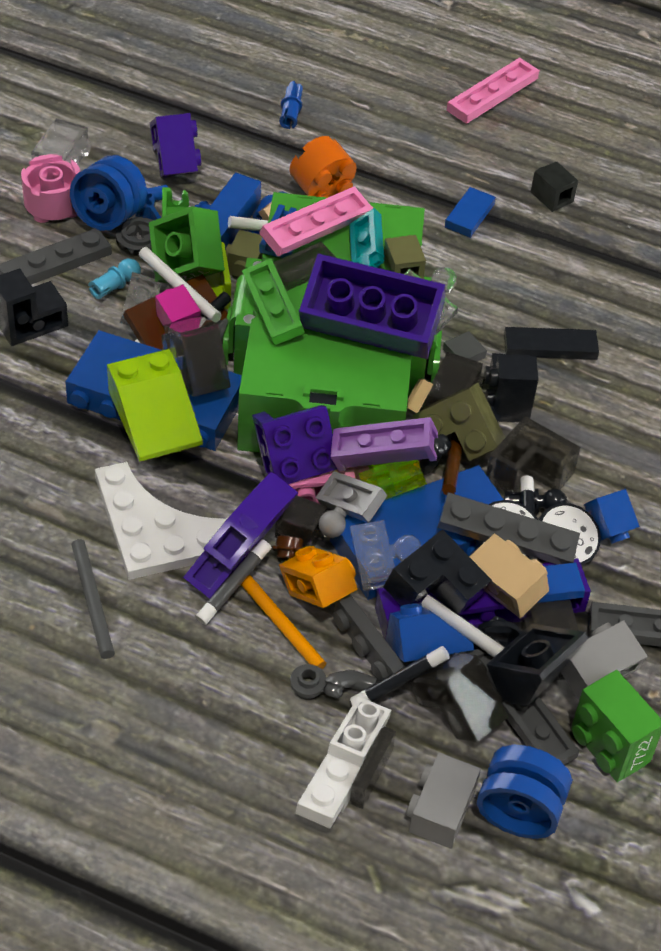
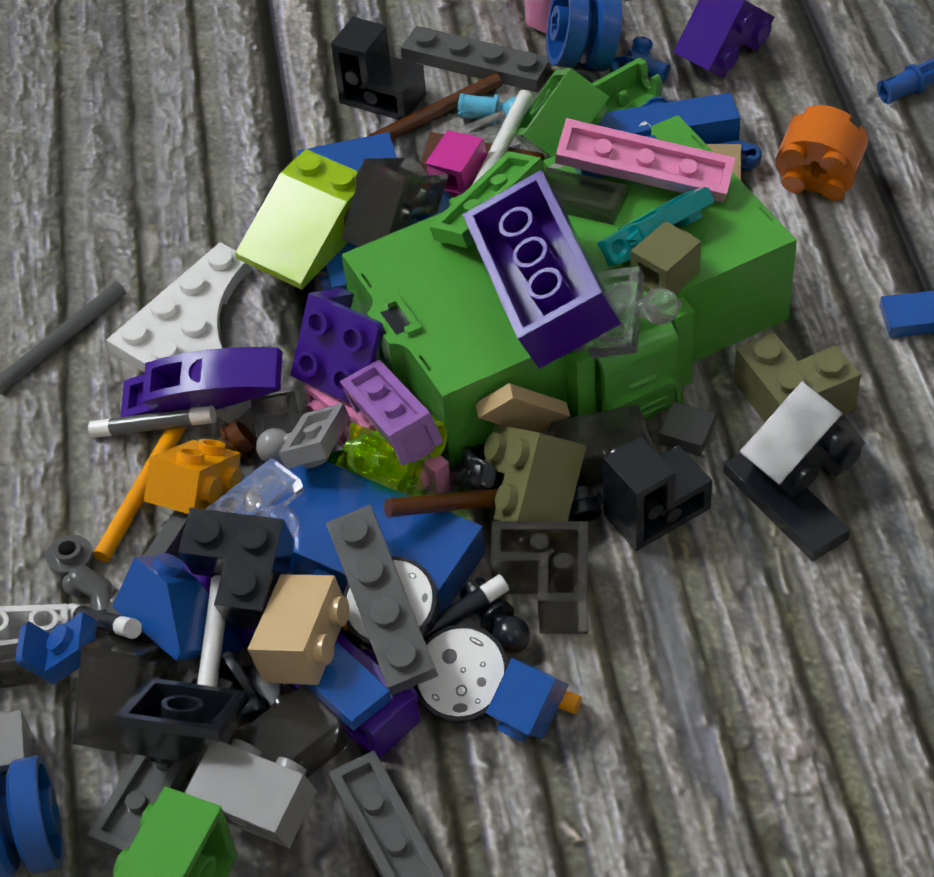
camera: 65 degrees right, 0 degrees up
none -> blue bracket [15,611,97,685]
none -> reddish brown bar [368,73,502,140]
none -> olive brick [734,332,861,423]
none -> brick [740,381,866,498]

